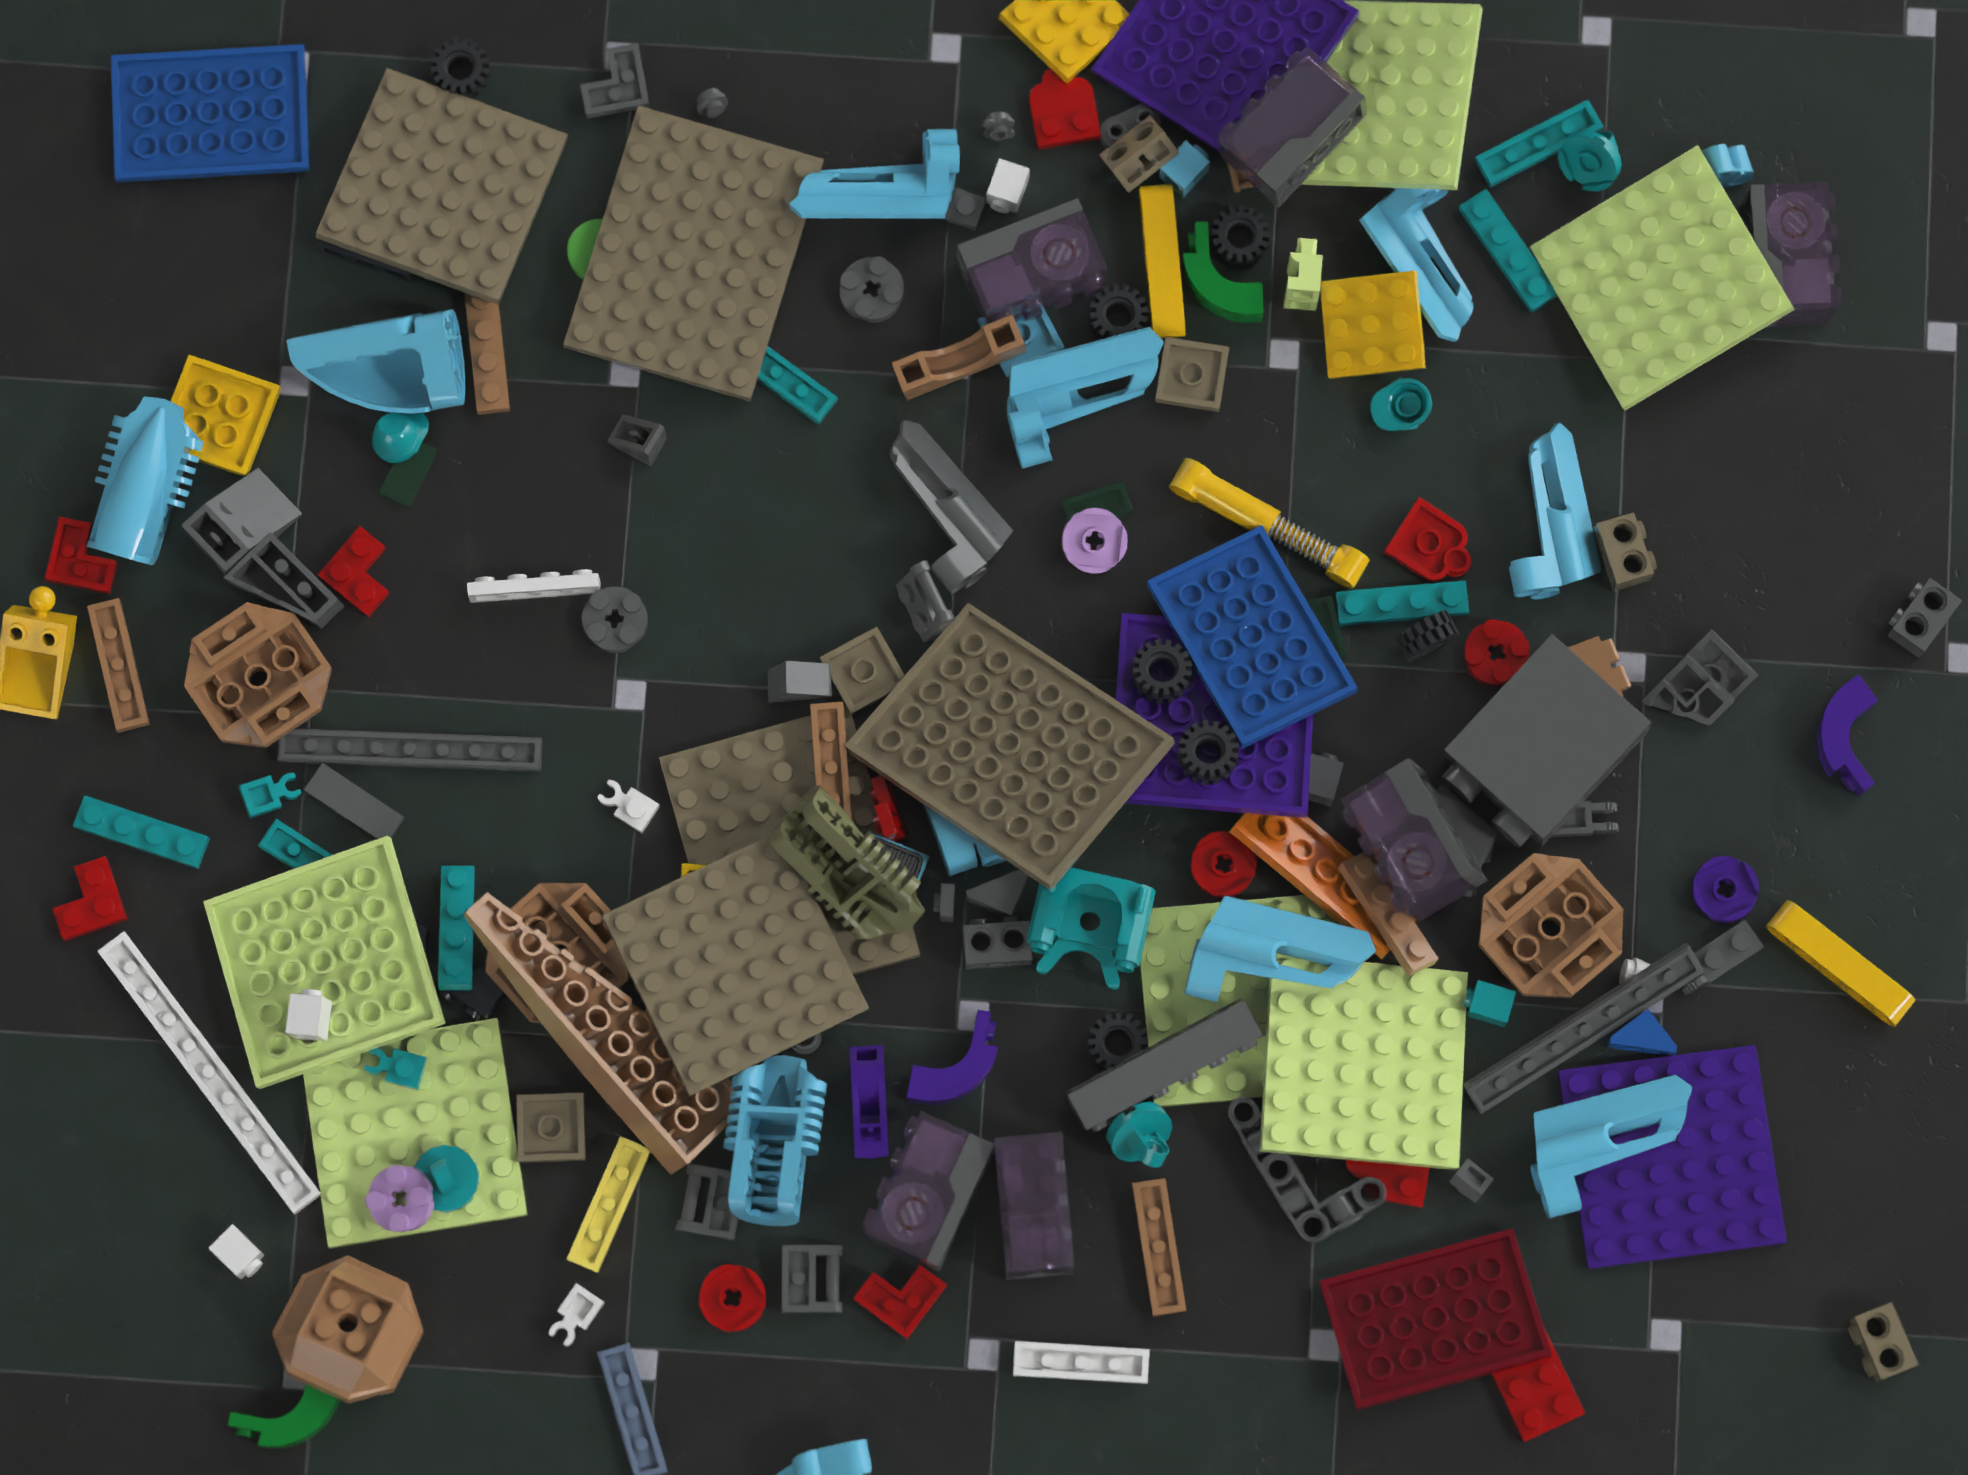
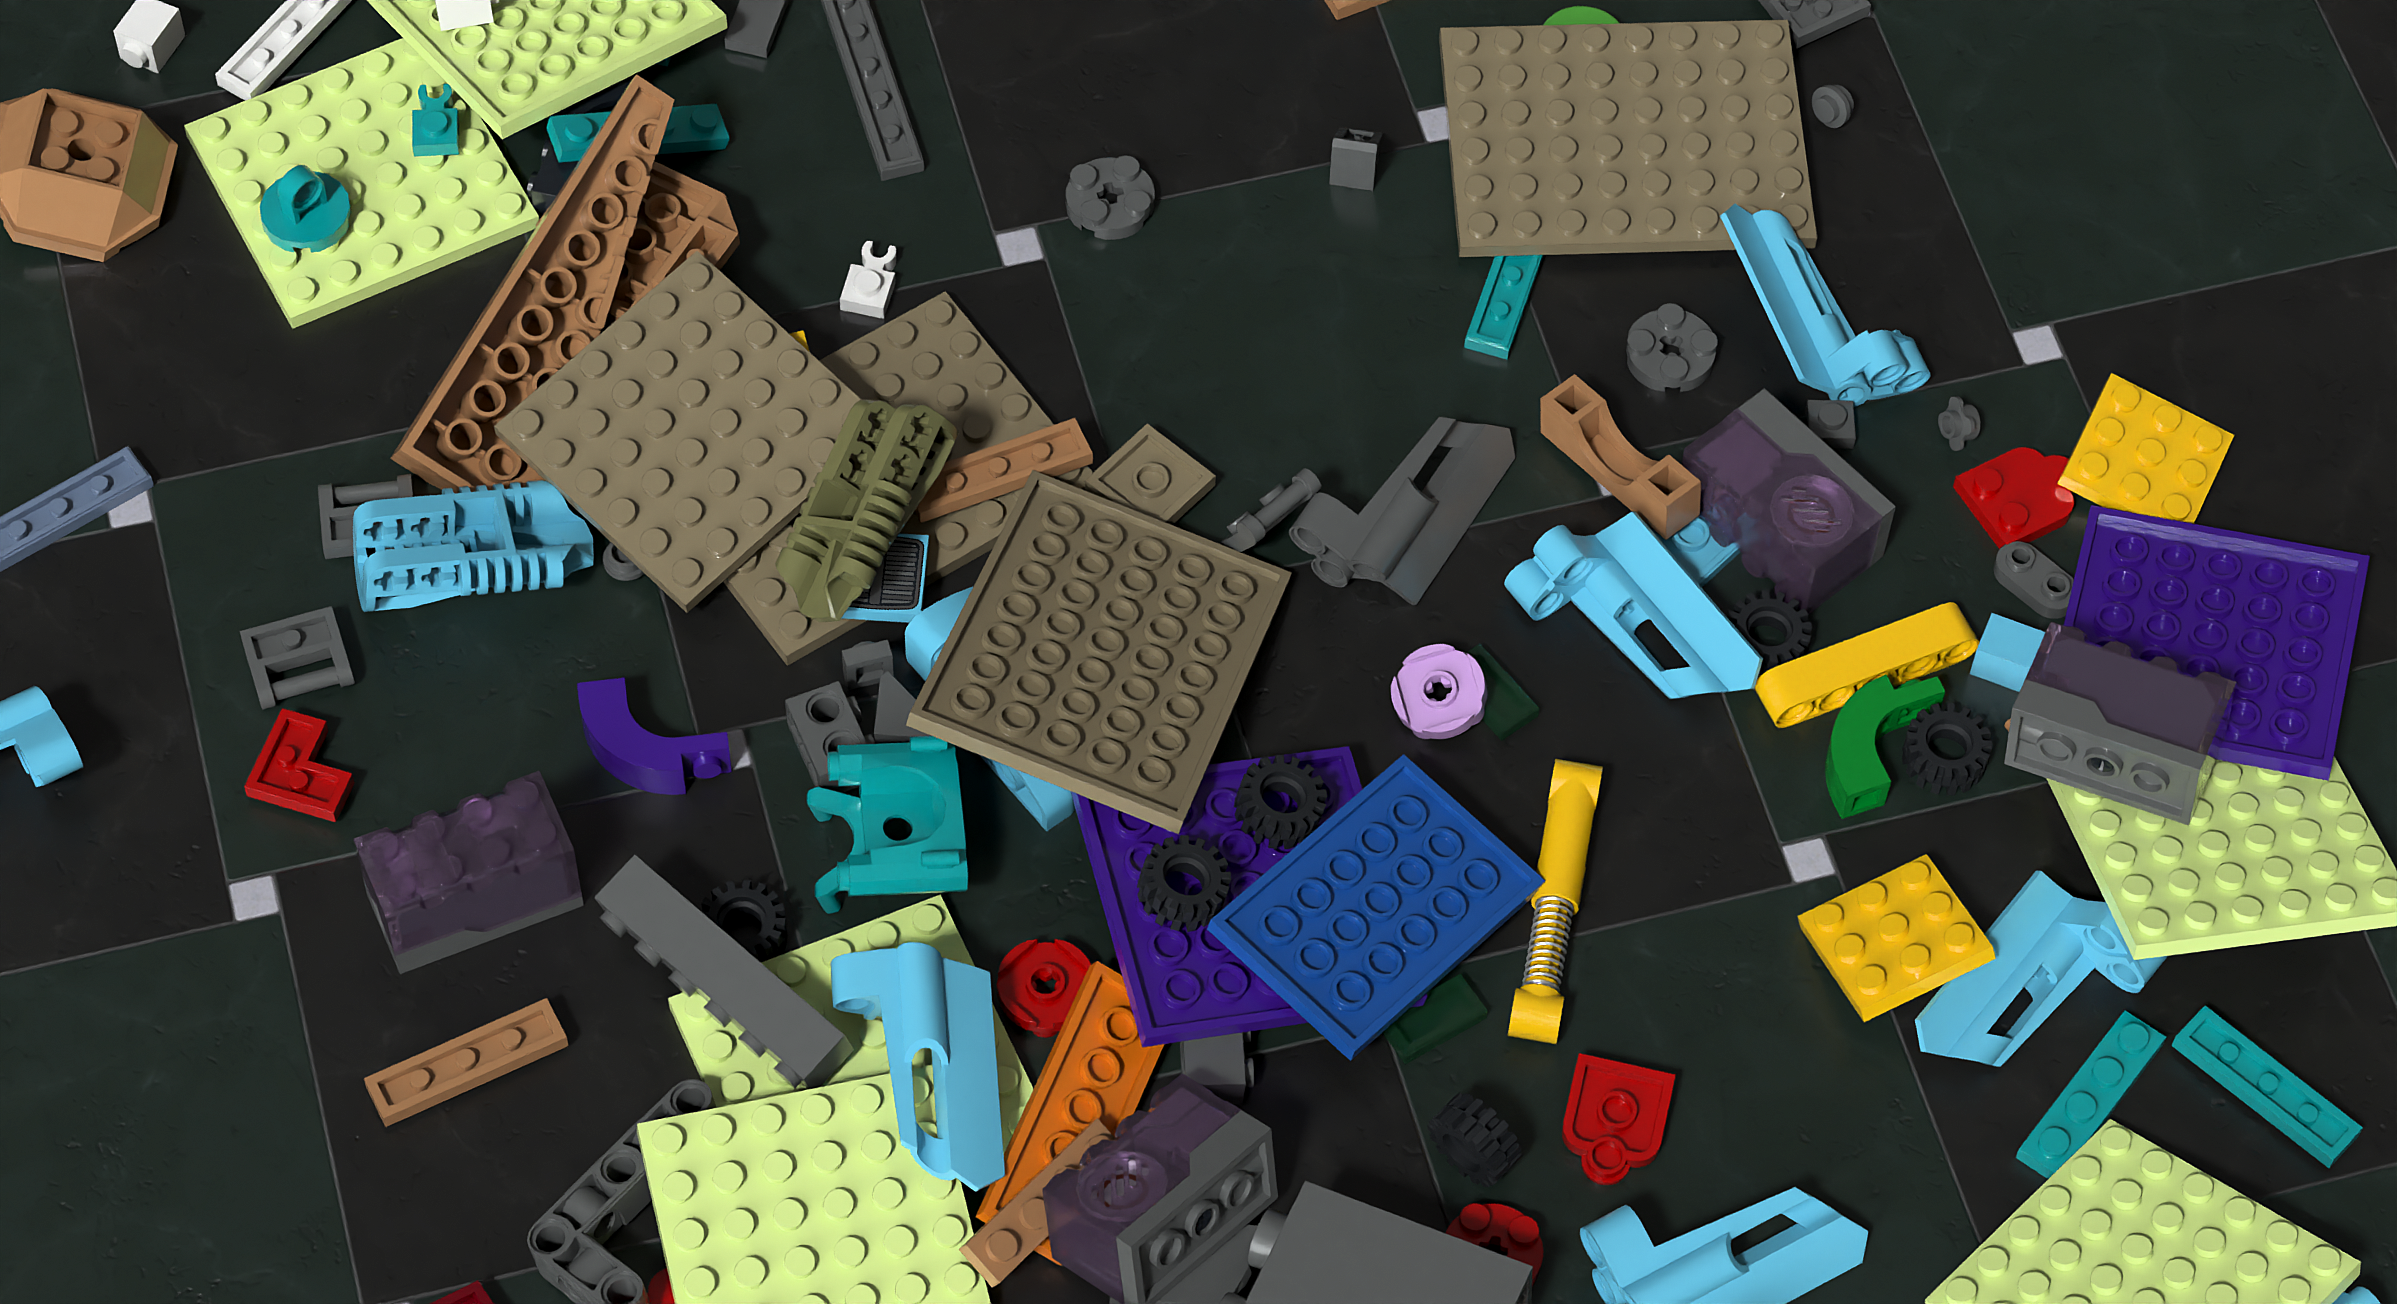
camera: 70 degrees right, 20 degrees down
lavender plate [365,1165,434,1232] -> none
white plate [467,569,601,603] -> none
dark tan plate [517,1093,586,1163] -> none
white plate [549,1283,604,1347] -> none
light yellow plate [567,1136,651,1273] -> none
red plate [699,1265,766,1332] -> none
slope [768,661,832,703] -> none
dark purple arch [850,1045,889,1159] -> none
clear purple piece [862,1111,994,1273] -> none
red plate [869,775,910,844] -> none
white brick [986,158,1030,213] -> none
white plate [1013,1341,1149,1384] -> none
dark tan brick [1099,116,1179,193] -> none
teal tile [1106,1102,1172,1167] -> none
dark tan plate [1155,337,1229,412] -> none
yellowish green hips [1284,238,1323,311] -> none
teal plate [1335,581,1469,626] -> none
teal hat [1370,377,1432,431] -> none
teal tile [1558,130,1622,192] -> none

